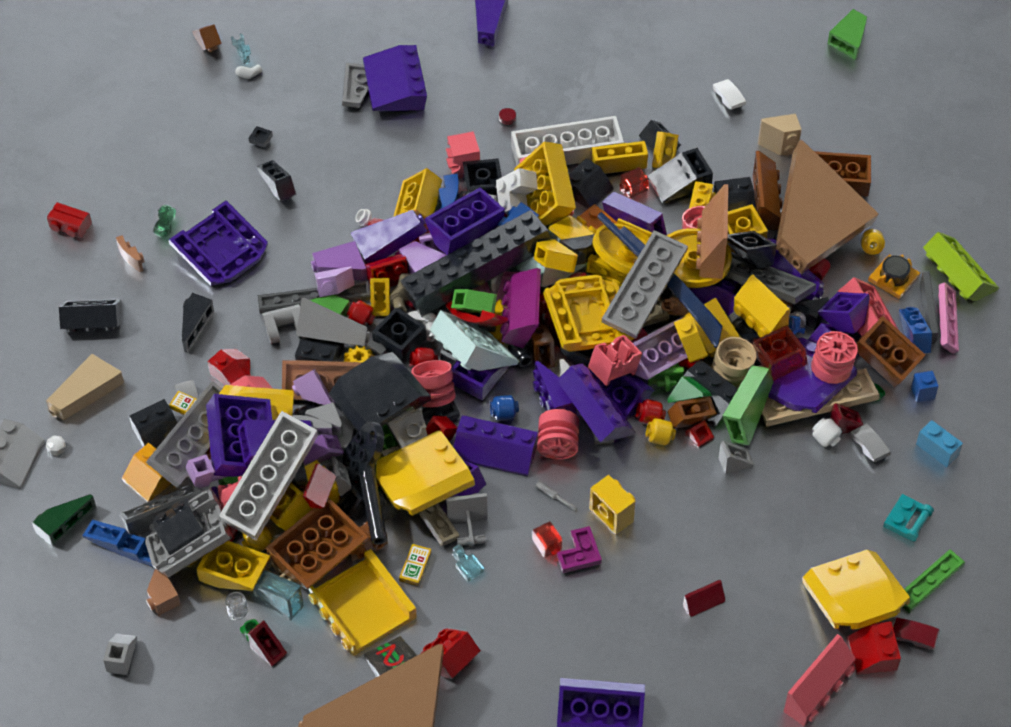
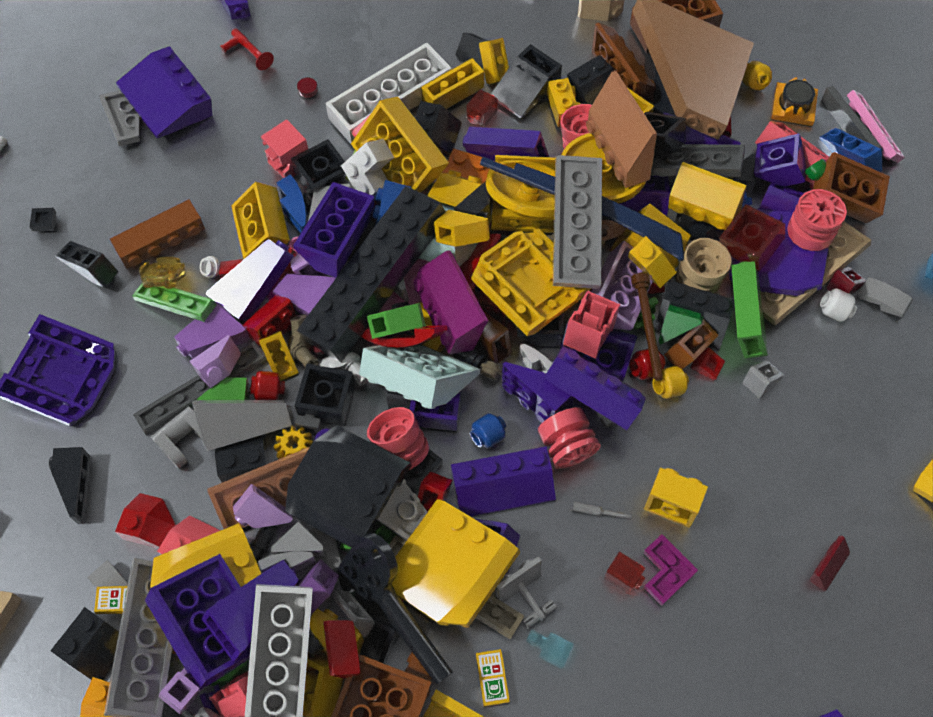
camera: 25 degrees left, 10 degrees up
red head [409,348,438,368] -> none
blue brick [911,371,939,402] -> none
lime slope [923,232,999,301] -> none
none -> dark orange brick [110,199,205,269]
none -> bright green tile [132,279,217,322]
none -> clear yellow plate [139,257,186,289]
none -> red piece [220,28,274,71]
none -> dark tan plate [480,361,502,380]
none -> reddish brown piece [631,273,663,381]
none -> green piece [805,159,826,181]

